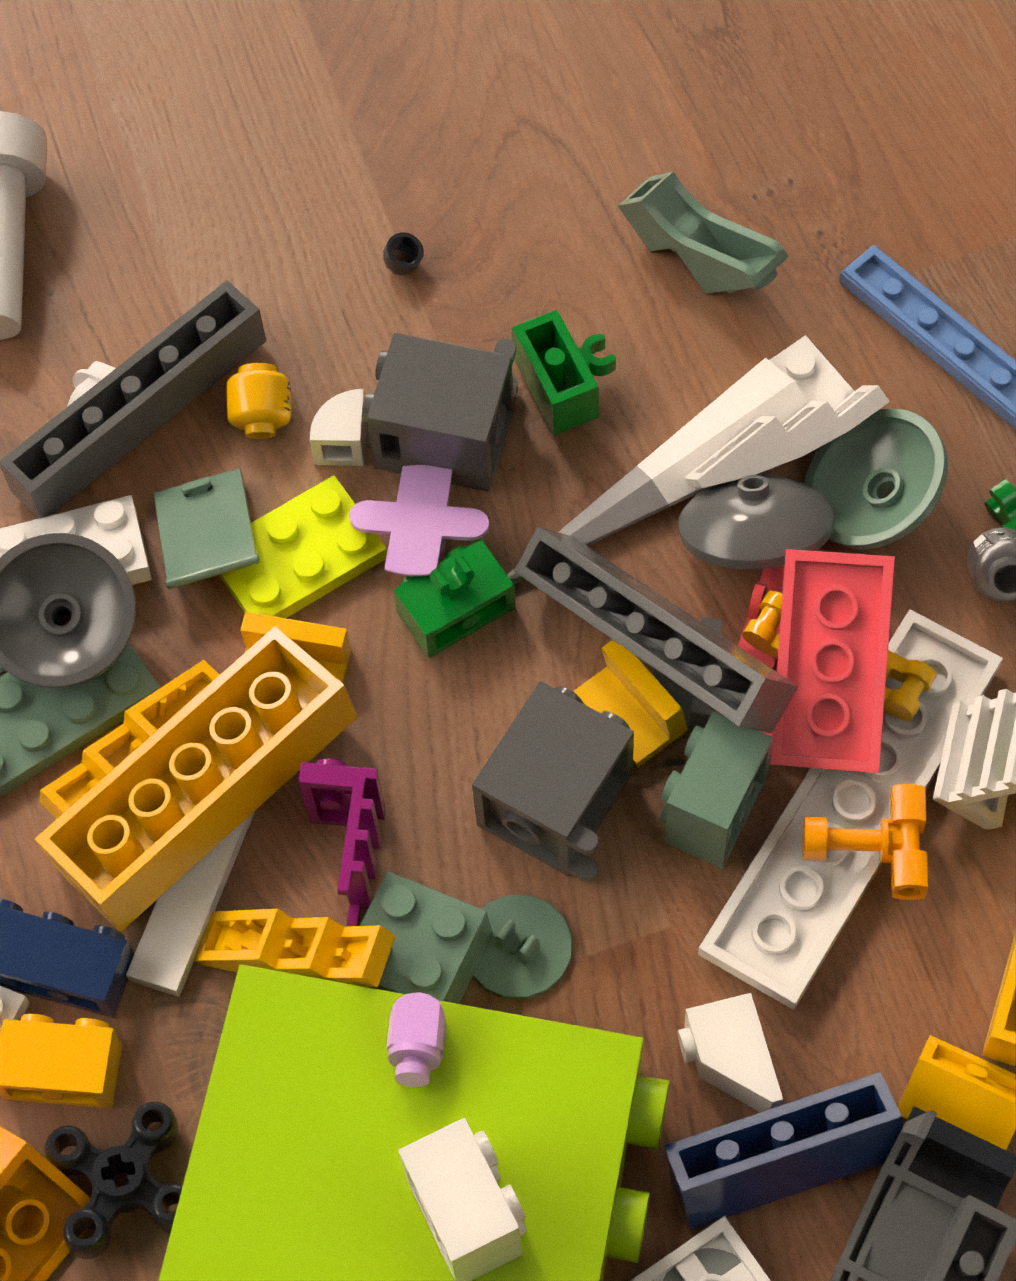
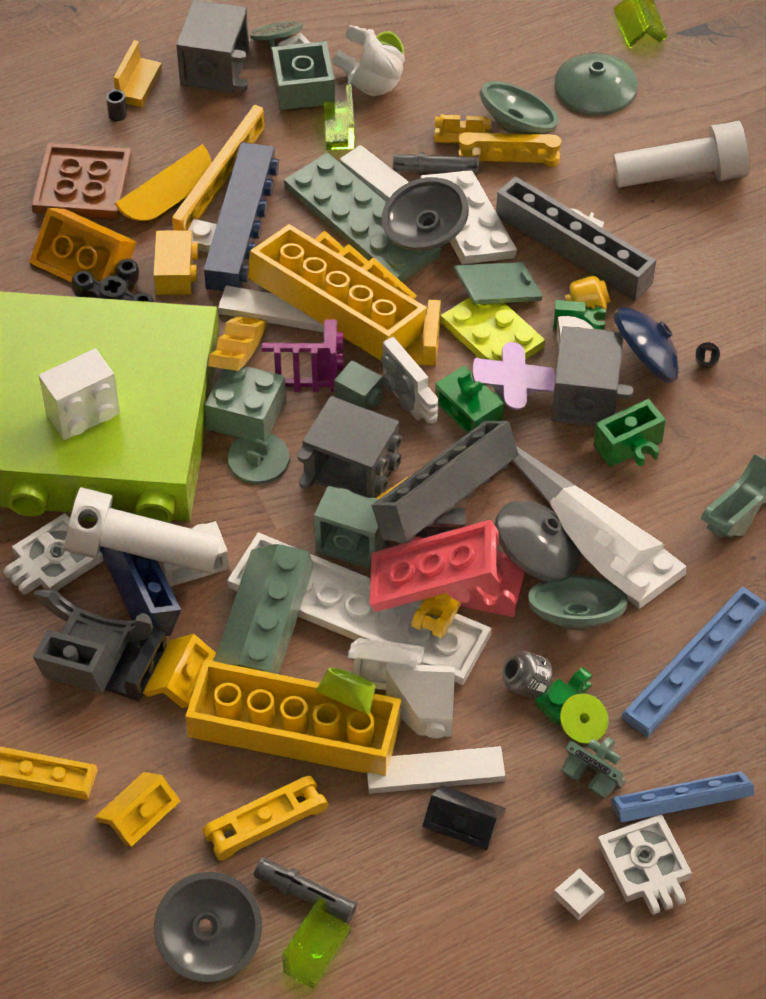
camera: 80 degrees right, 10 degrees down
lavender arm [387,992,446,1087] -> none
light orange bar [802,784,928,900] -> none
none -> white piece [64,487,221,574]
none -> sand green slope [214,544,314,674]
none -> sand green brick [334,361,384,410]
none -> white piece [381,337,438,424]
none -> green plate [553,300,606,330]
none -> dark blue dish [613,307,679,384]

